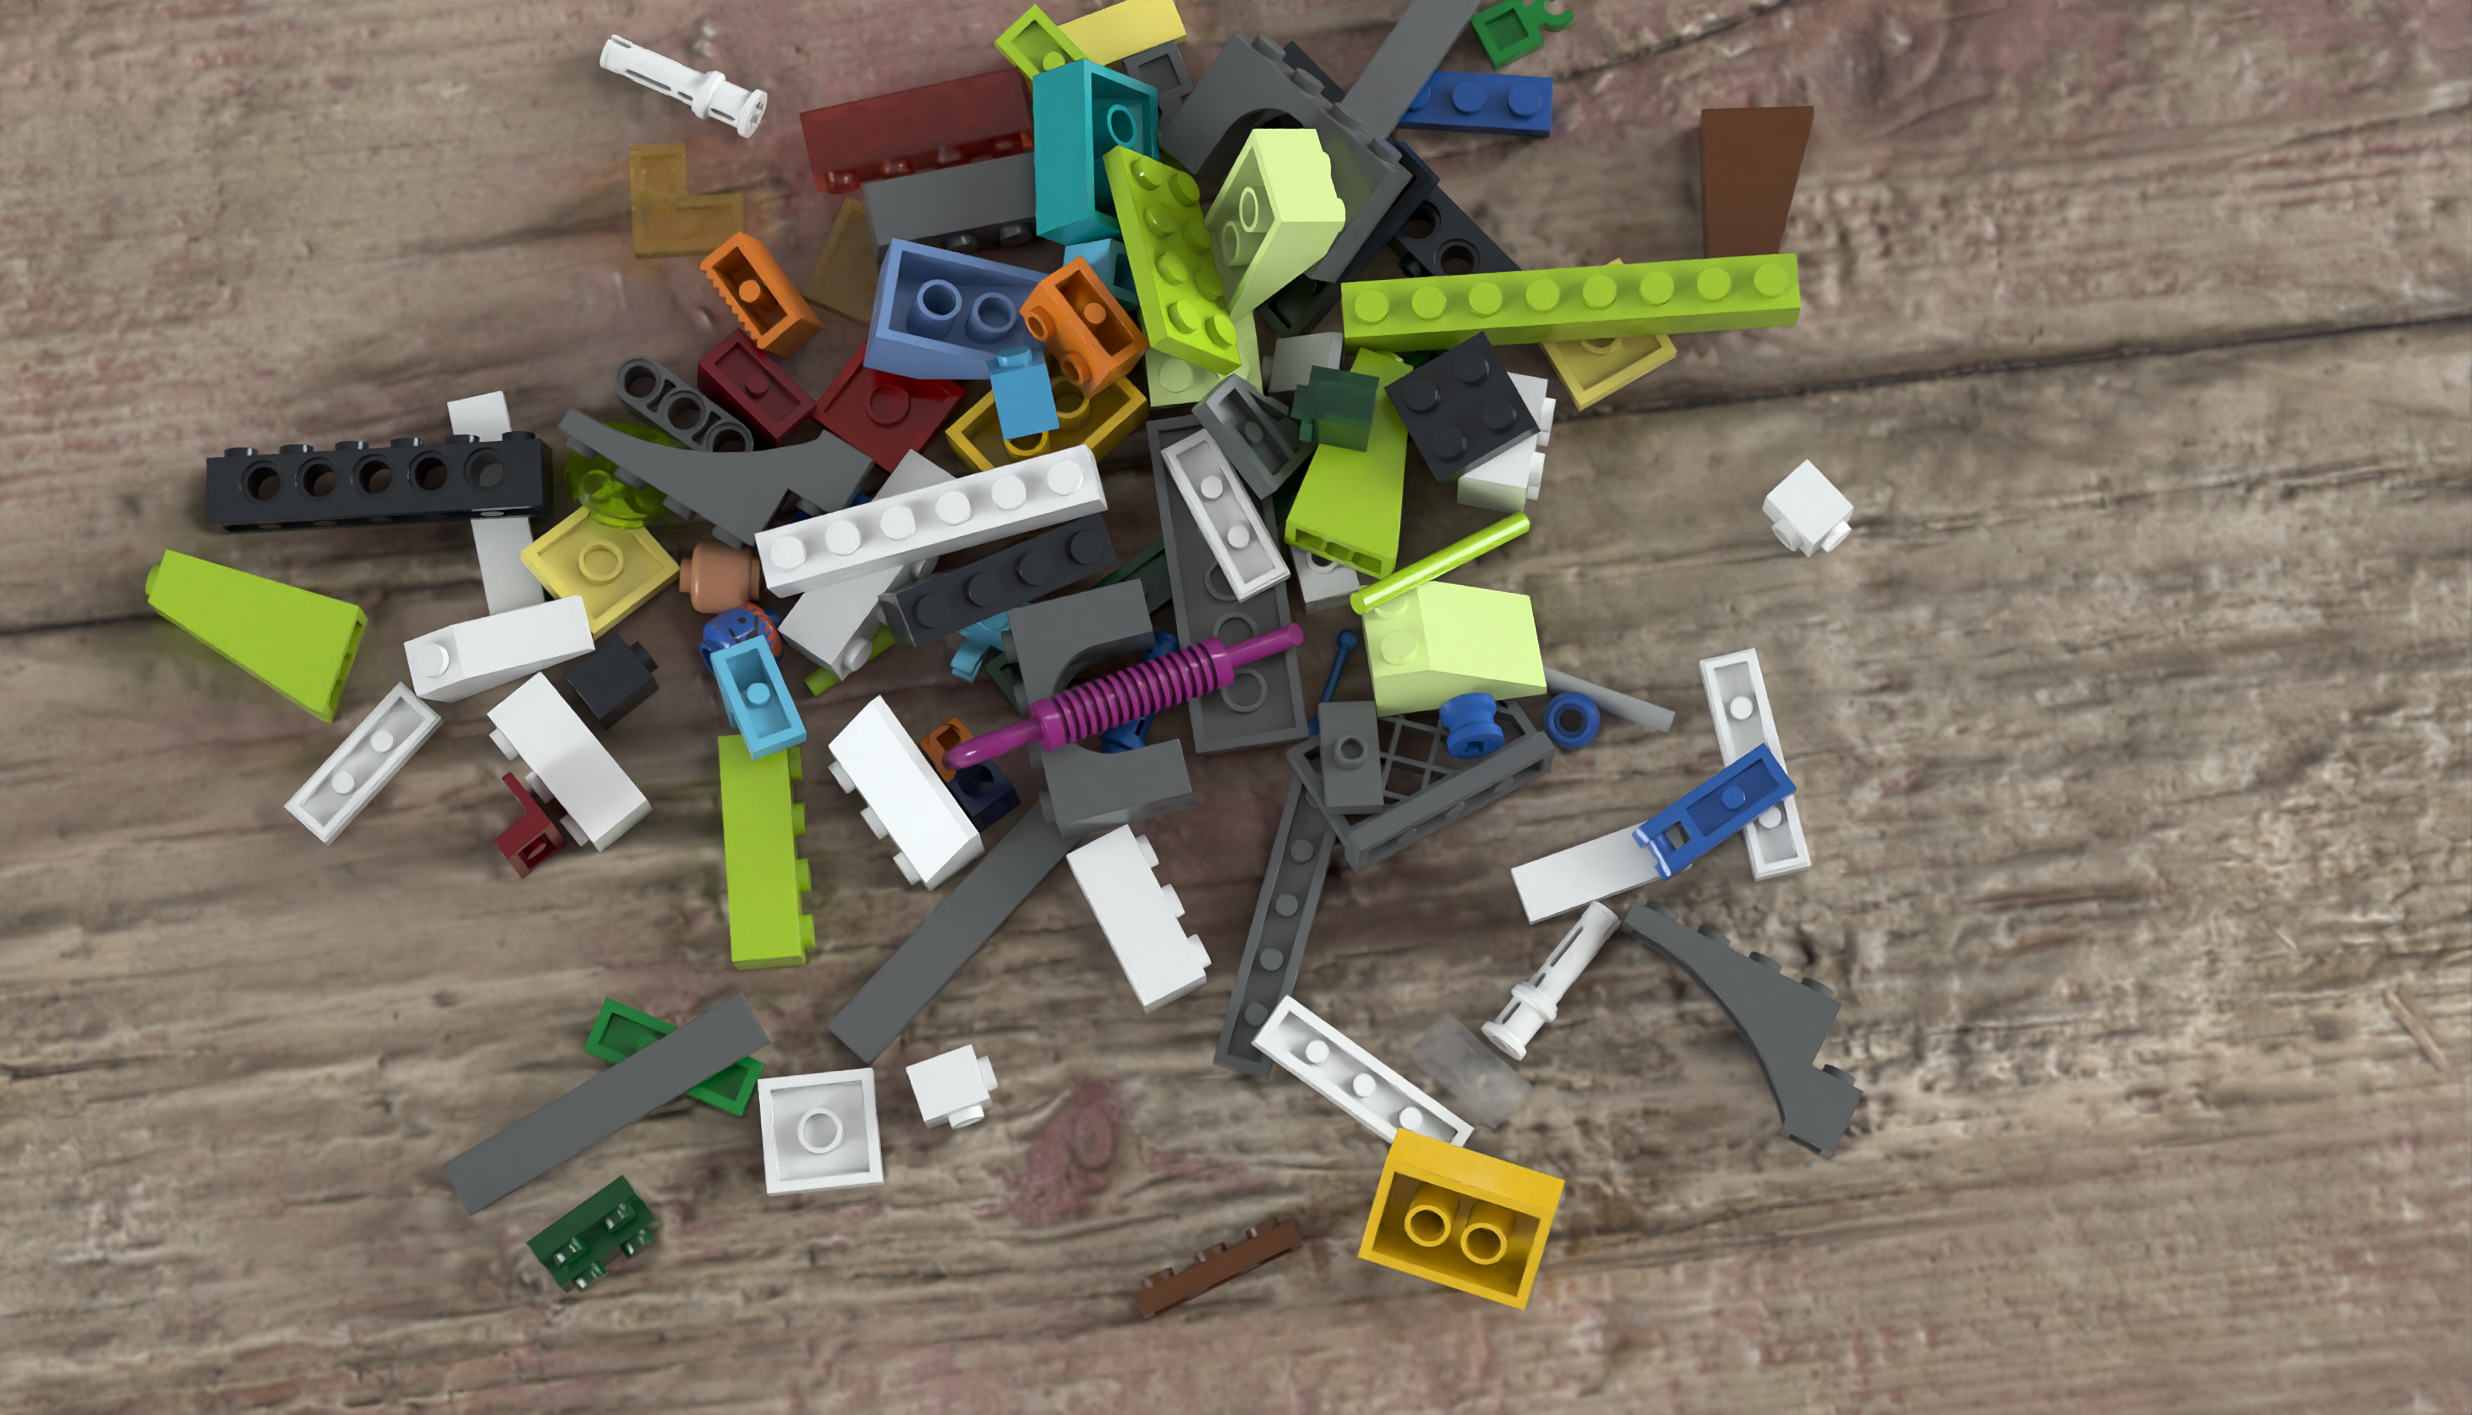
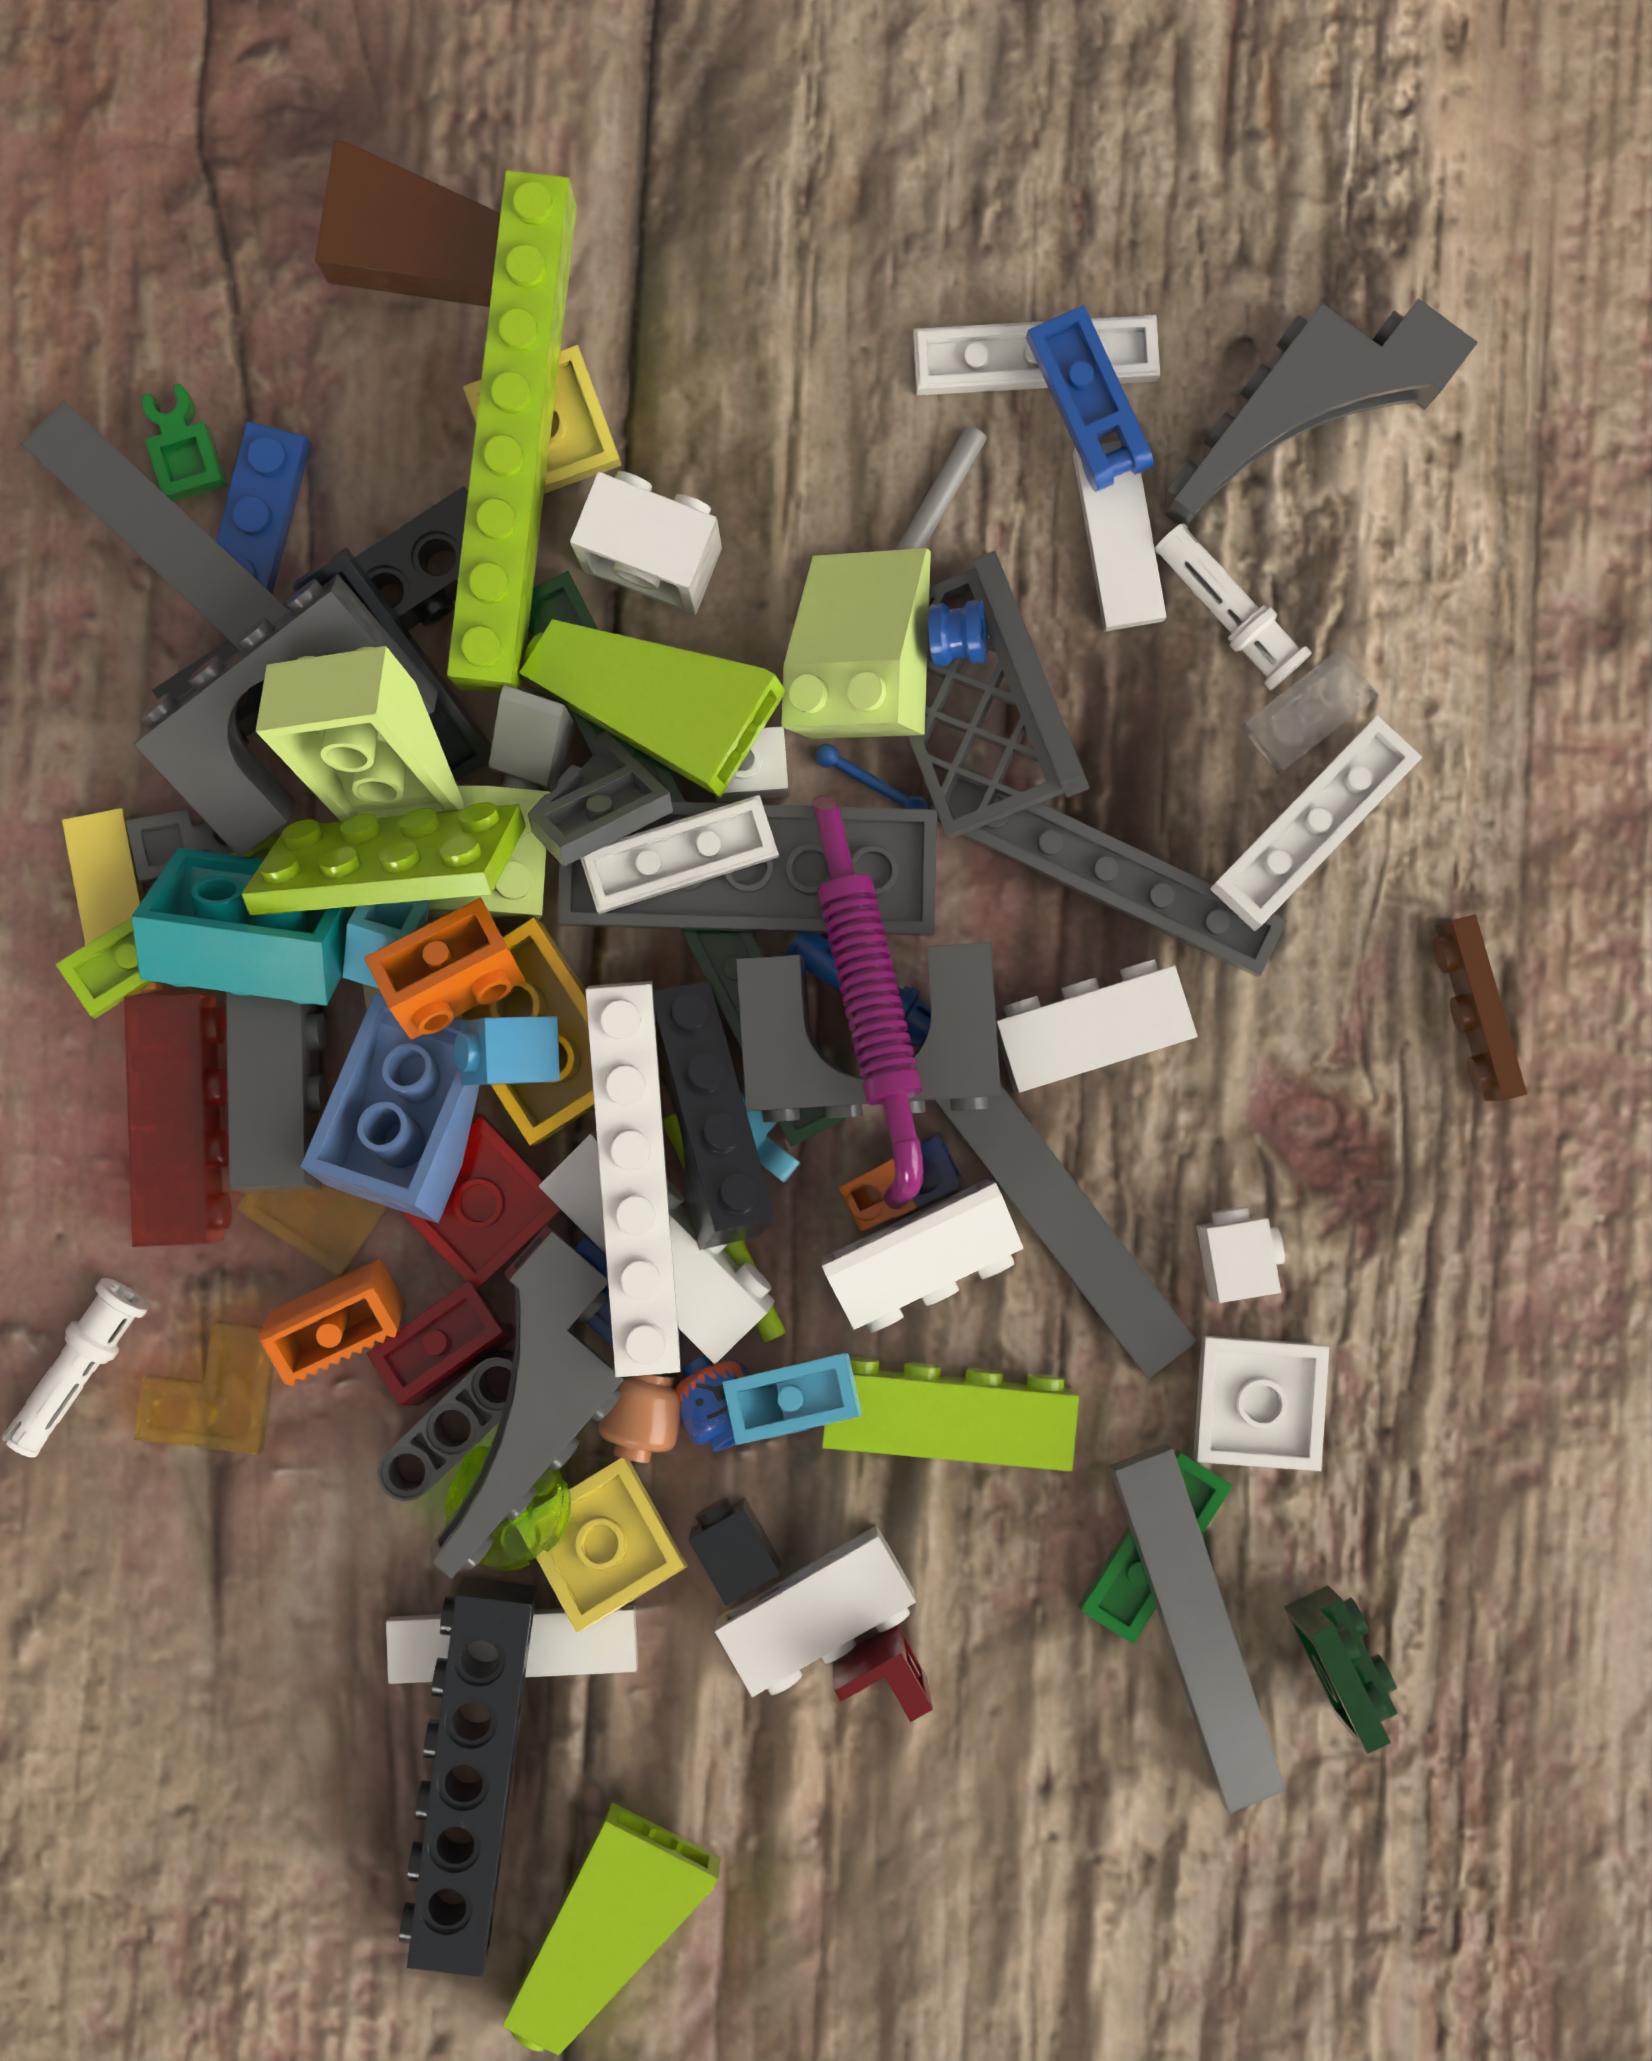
camera: 90 degrees left, 10 degrees up
white tile [284,681,444,846] -> none
white slope [404,595,595,703] -> none
clear green brick [1291,365,1380,452] -> none
dark grey plate [1317,700,1384,815] -> none
lime bar [1350,512,1530,615] -> none
yellow brick [1358,1128,1565,1311] -> none
black plate [1384,331,1540,488] -> none
blue plate [1543,691,1600,749] -> none
white brick [1762,459,1854,558] -> none

